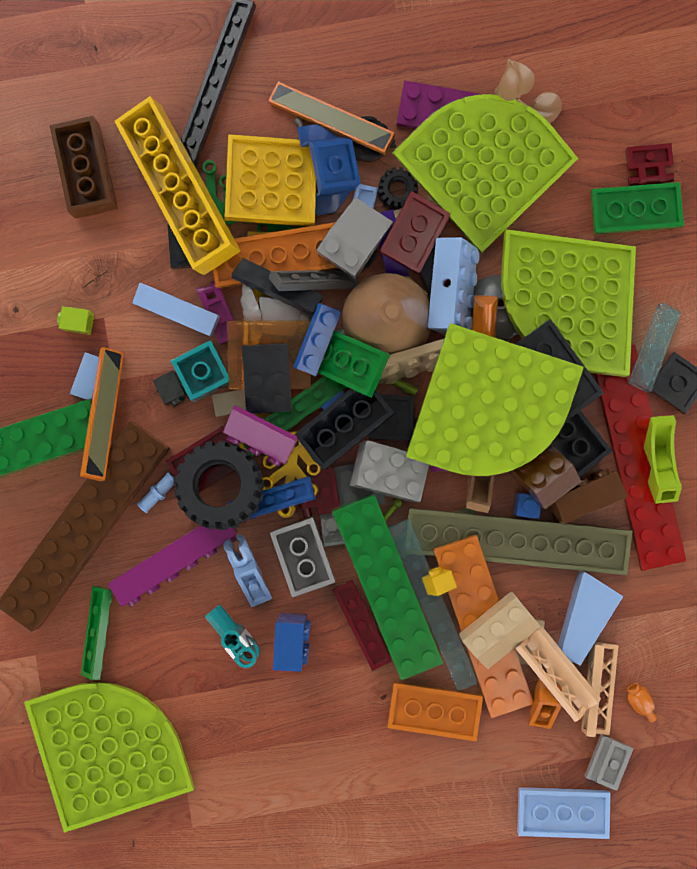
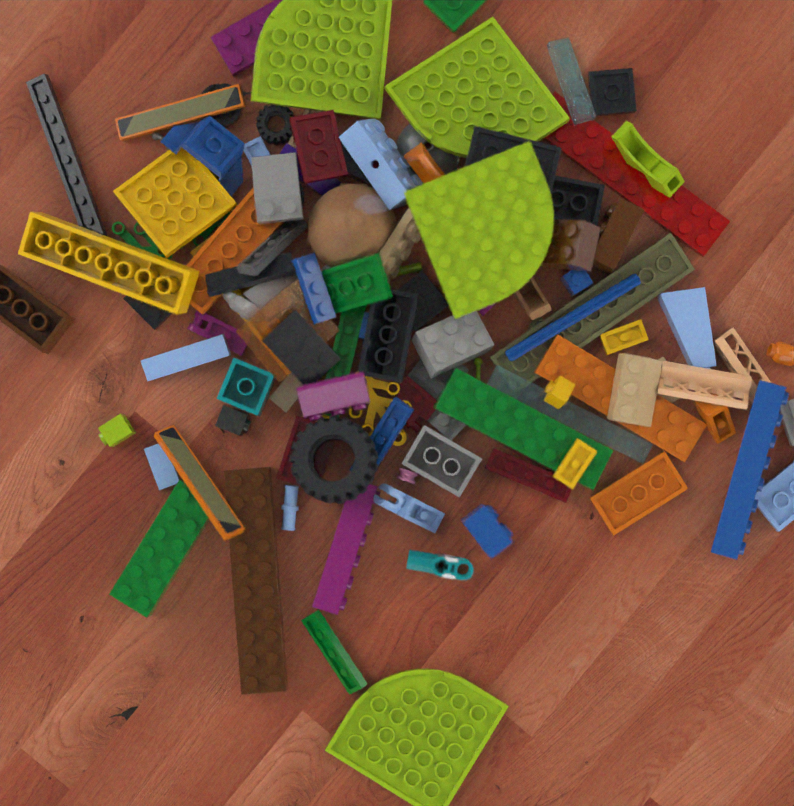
camera: 45 degrees left, 0 degrees up
none -> bright pink bush [396,468,418,484]
none -> blue axle [505,274,641,361]
none -> yellow plate [553,439,597,489]
none -> yellow plate [599,319,649,356]
none -> blue brick [711,380,789,560]

